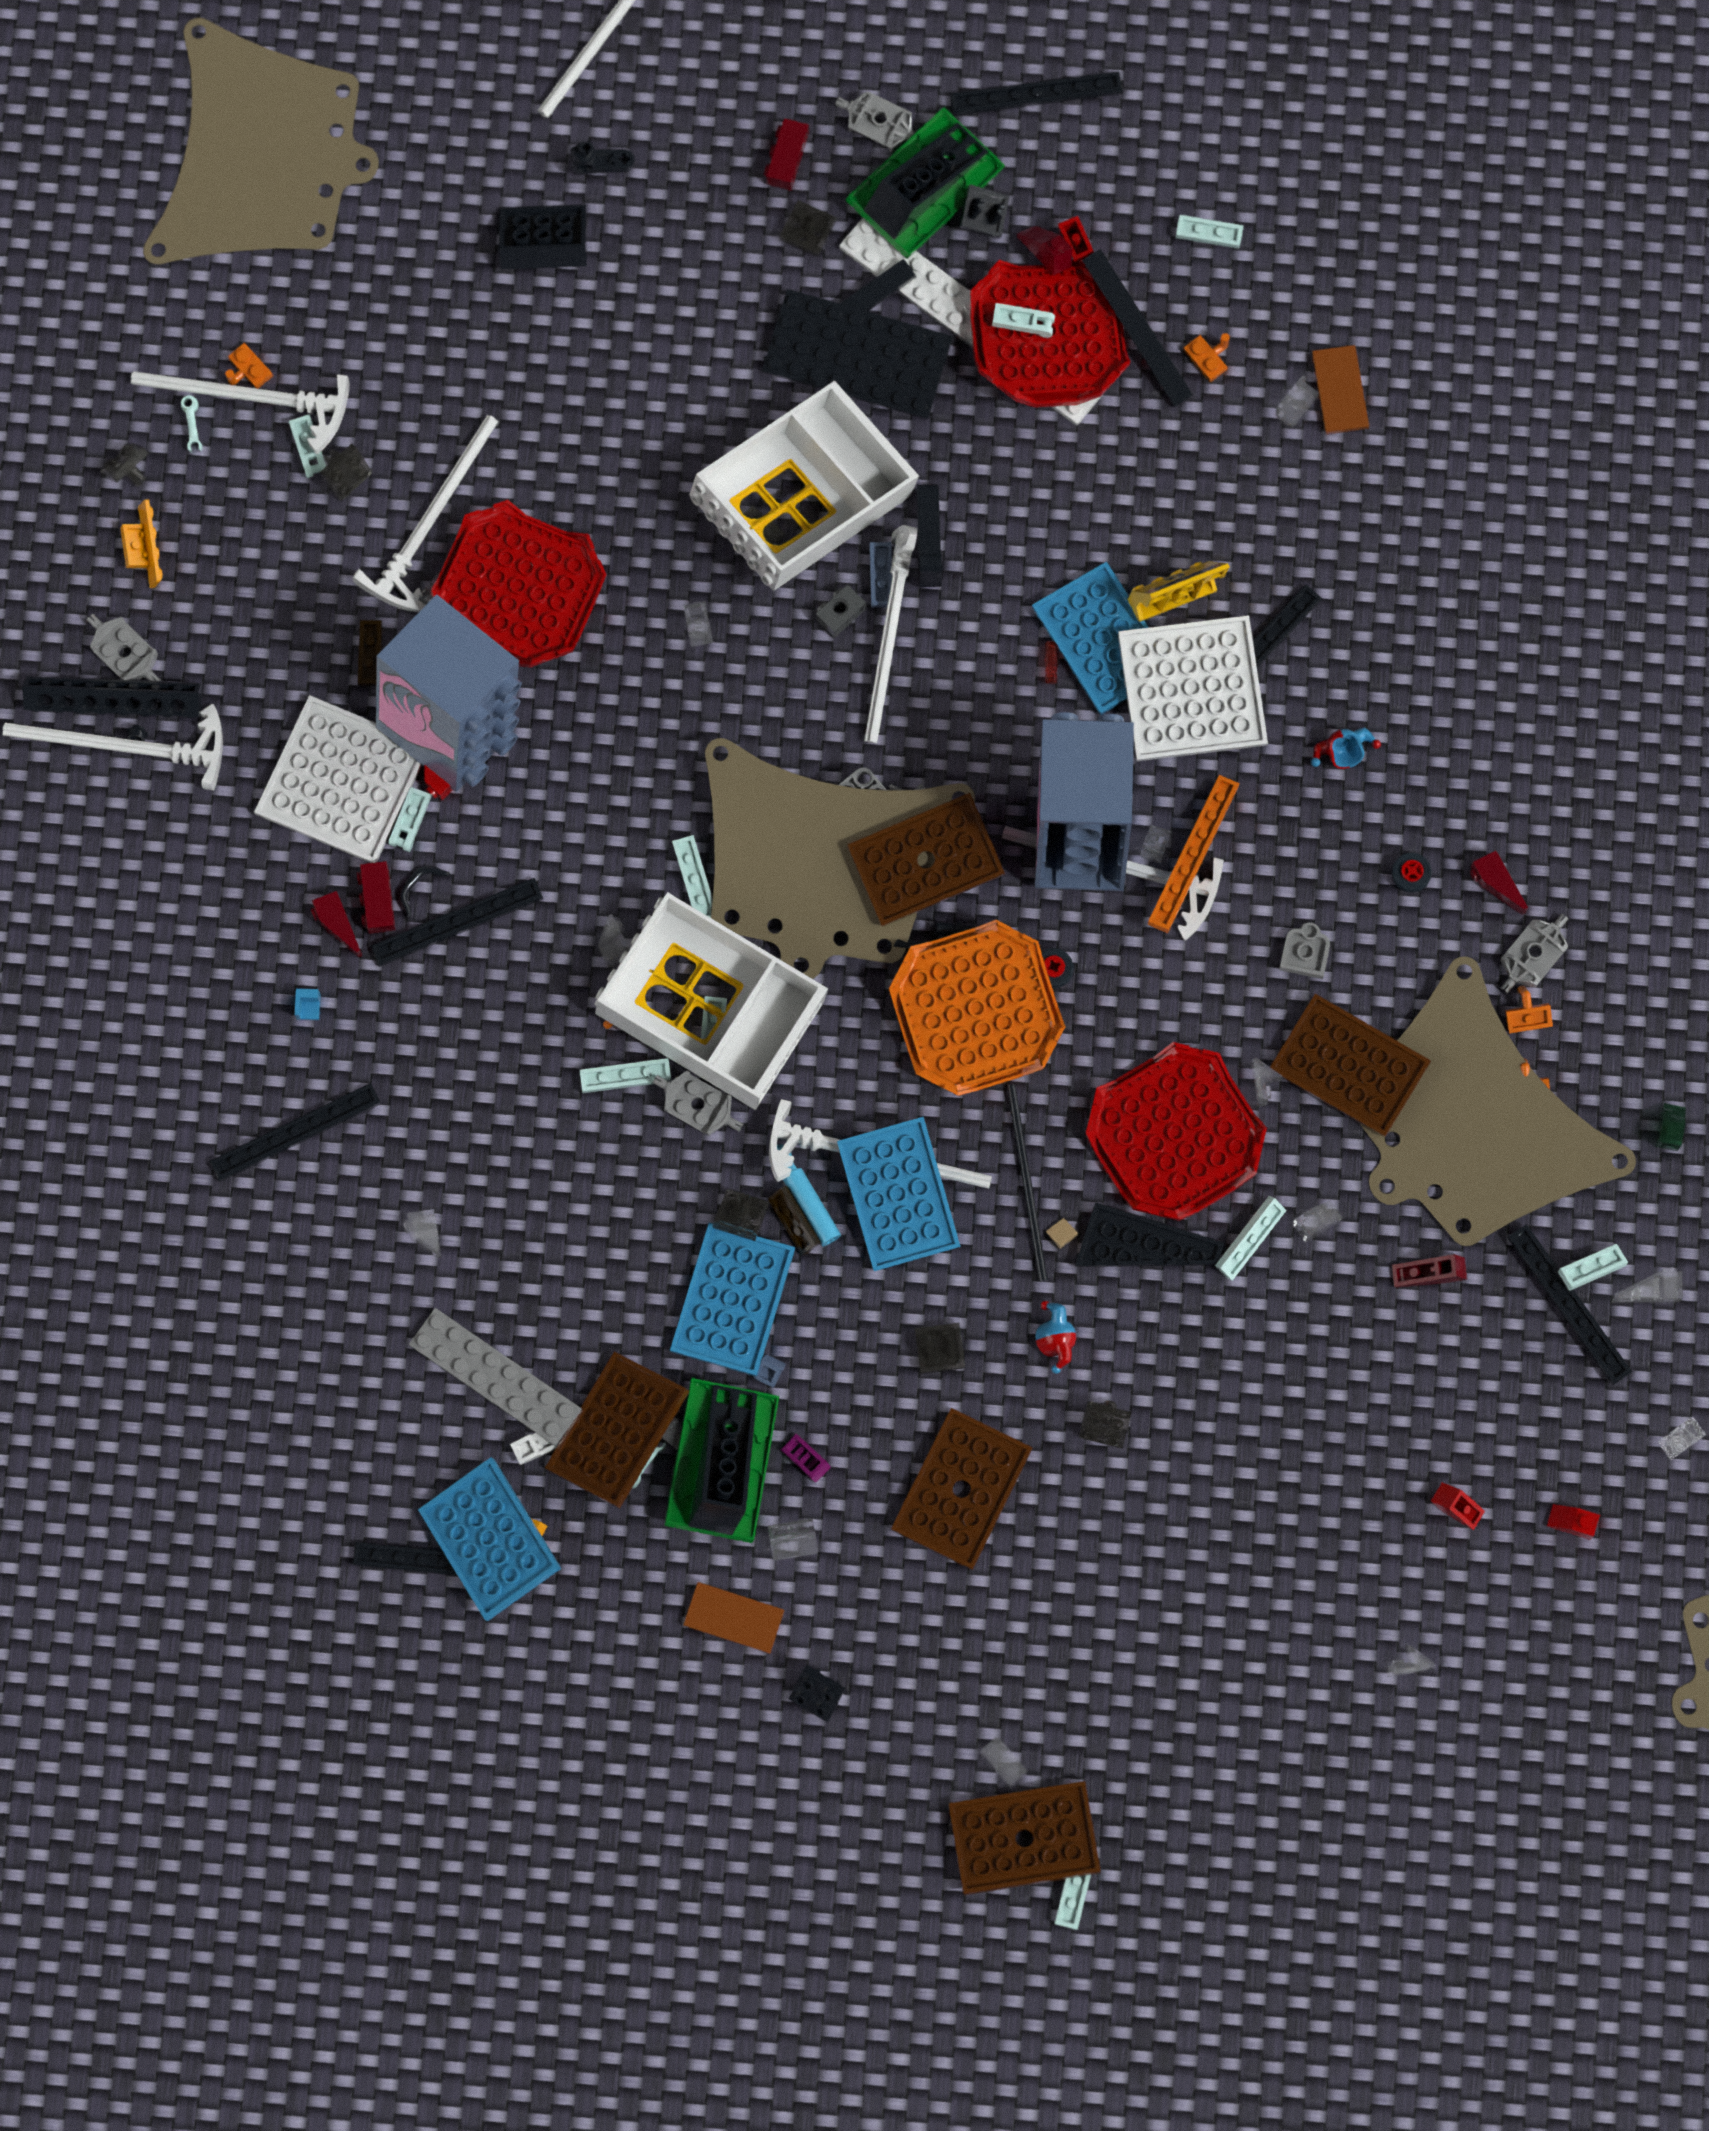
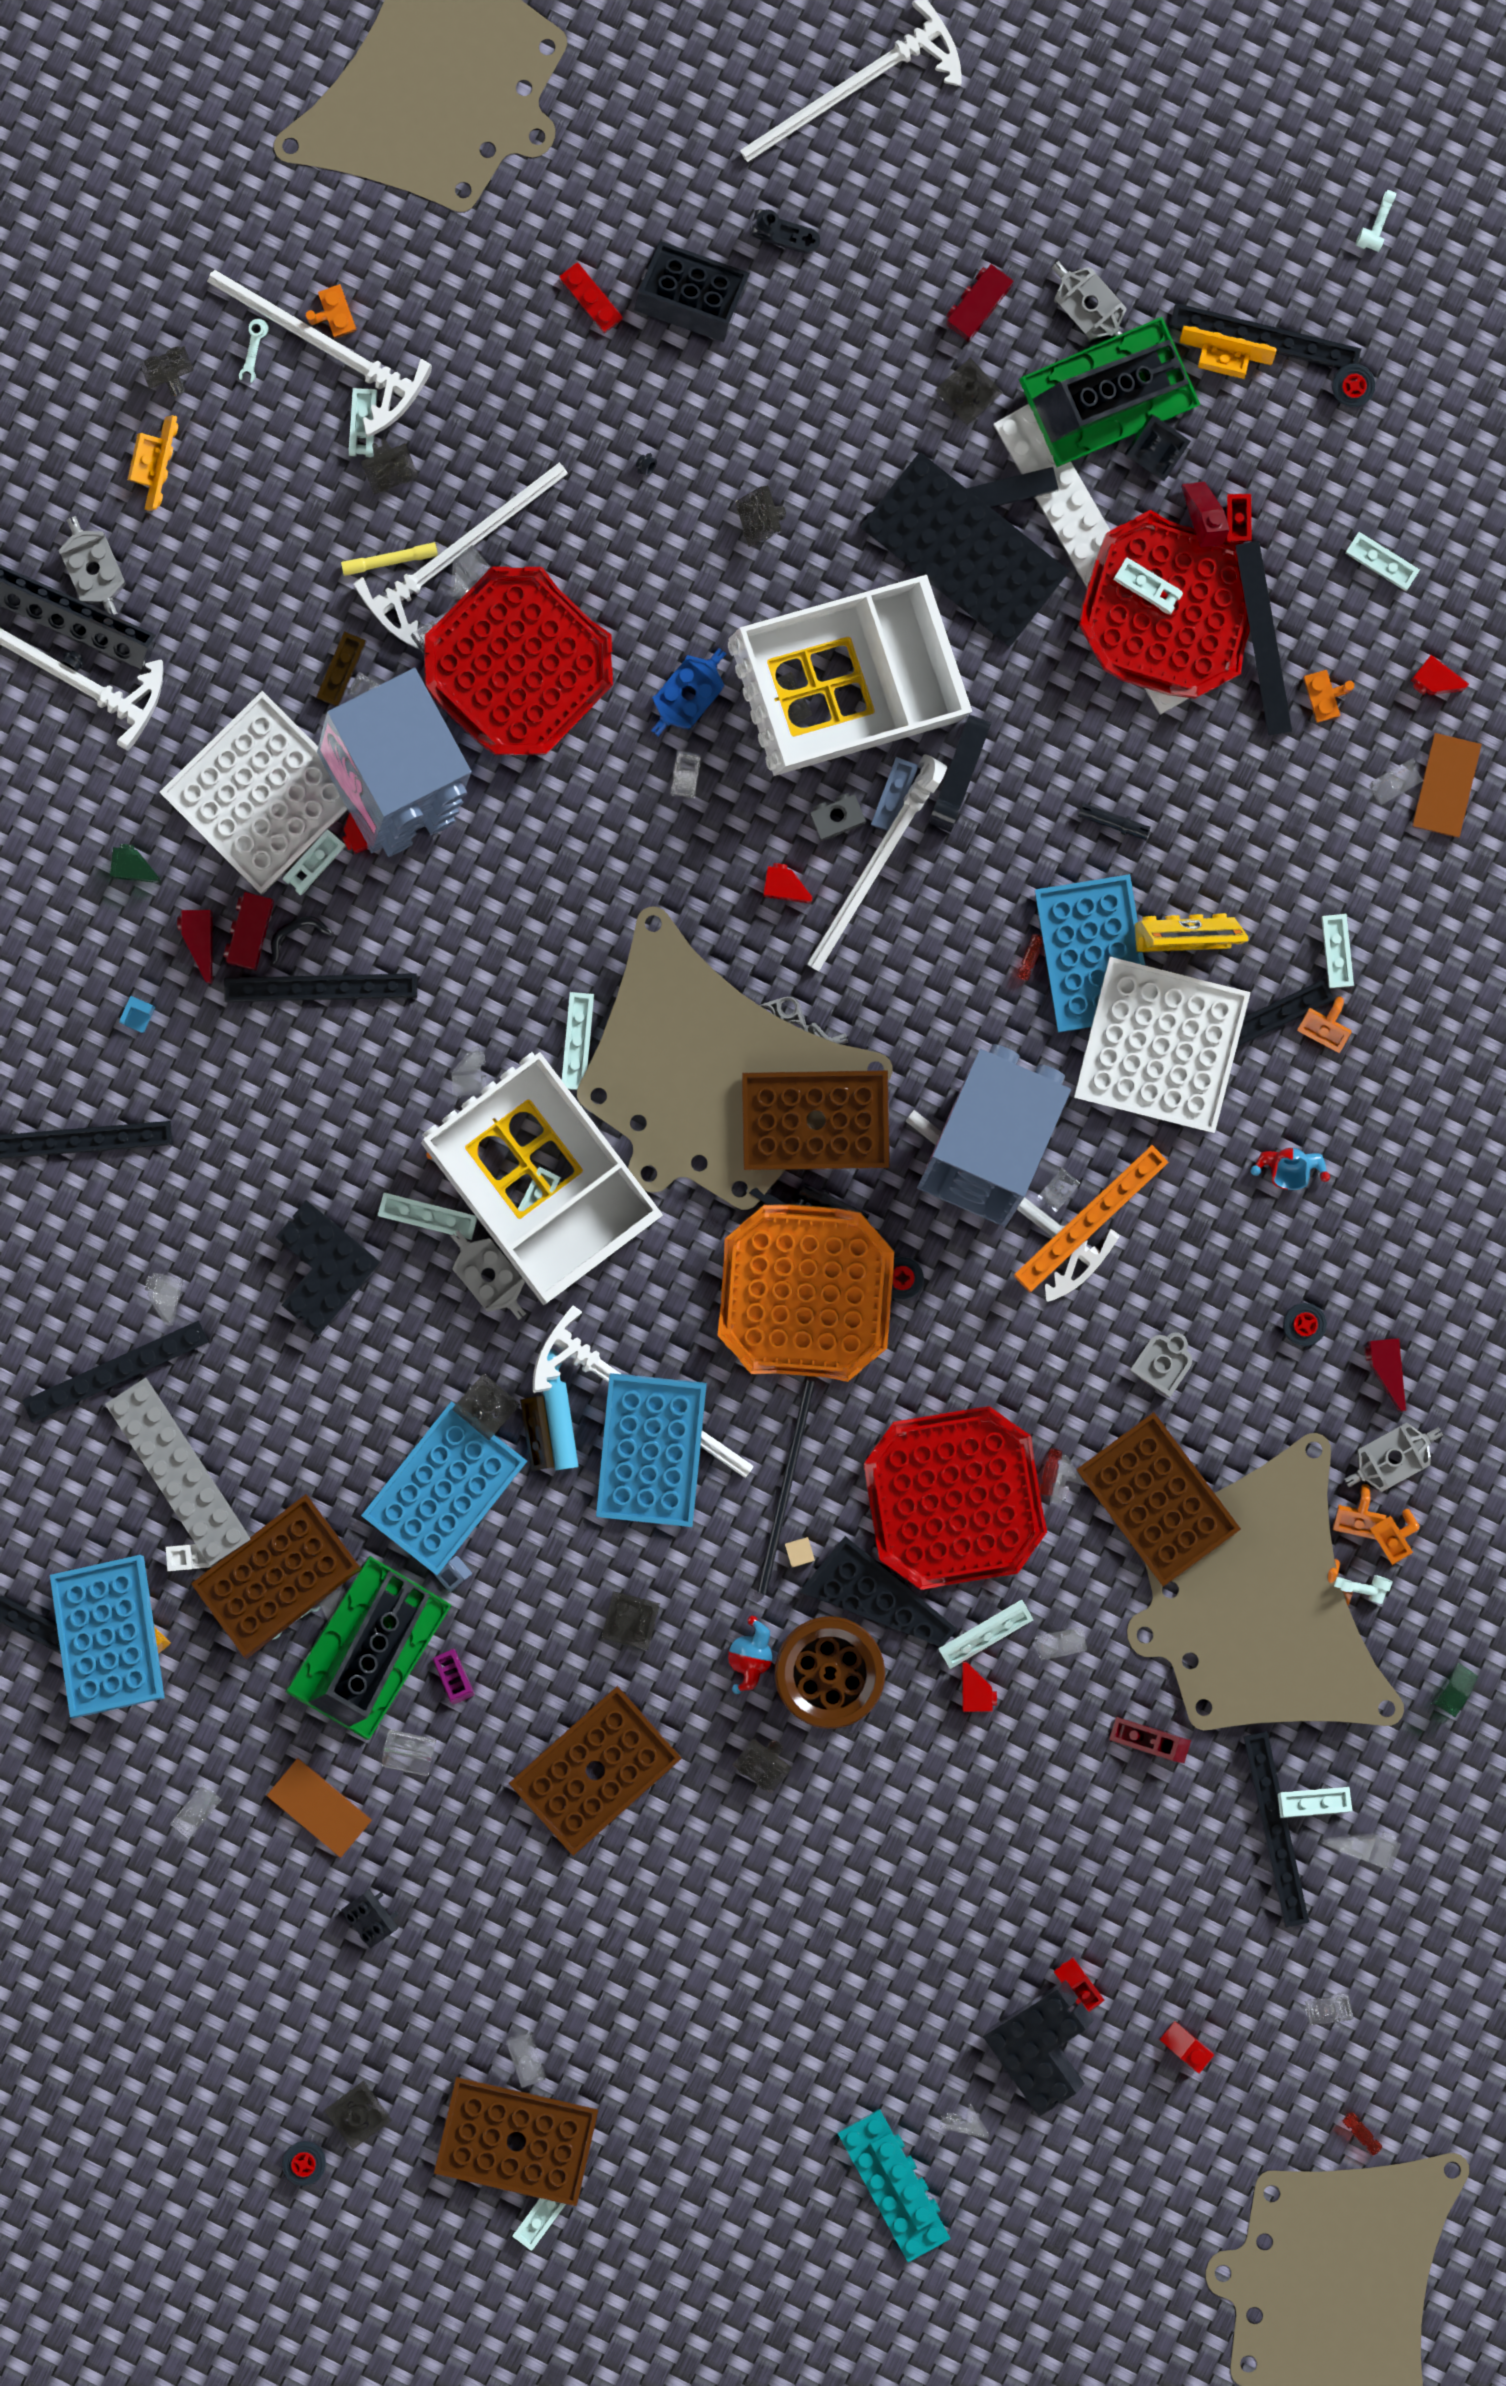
camera: 20 degrees right, 10 degrees up
none -> black plate [22,1320,209,1423]
none -> clear green slope [110,844,161,884]
none -> clear slope [170,1784,223,1839]
none -> black piece [276,1200,382,1337]
none -> black wheel [282,2141,326,2186]
none -> clear smoke plate [324,2080,392,2150]
none -> light yellow piece [341,542,438,576]
none -> clear slope [450,545,490,601]
none -> red plate [559,262,623,334]
none -> black plate [636,453,657,476]
none -> blue plate [651,648,726,737]
none -> clear smoke plate [735,485,786,547]
none -> red slope [764,863,812,904]
none -> reddish brown wheel [775,1616,885,1729]
none -> teal plate [837,2109,951,2262]
none -> red slope [962,1662,997,1712]
none -> black piece [983,1980,1094,2117]
none -> clear red axle [1039,1448,1062,1496]
none -> black pin [1078,802,1151,841]
none -> light orange bracket [1179,326,1277,379]
none -> orange plate [1297,996,1352,1053]
none -> light aqua plate [1322,914,1354,989]
none -> black wheel [1332,364,1375,407]
none -> light aqua brick [1334,1575,1393,1604]
none -> orange plate [1370,1509,1419,1565]
none -> red slope [1411,655,1469,695]

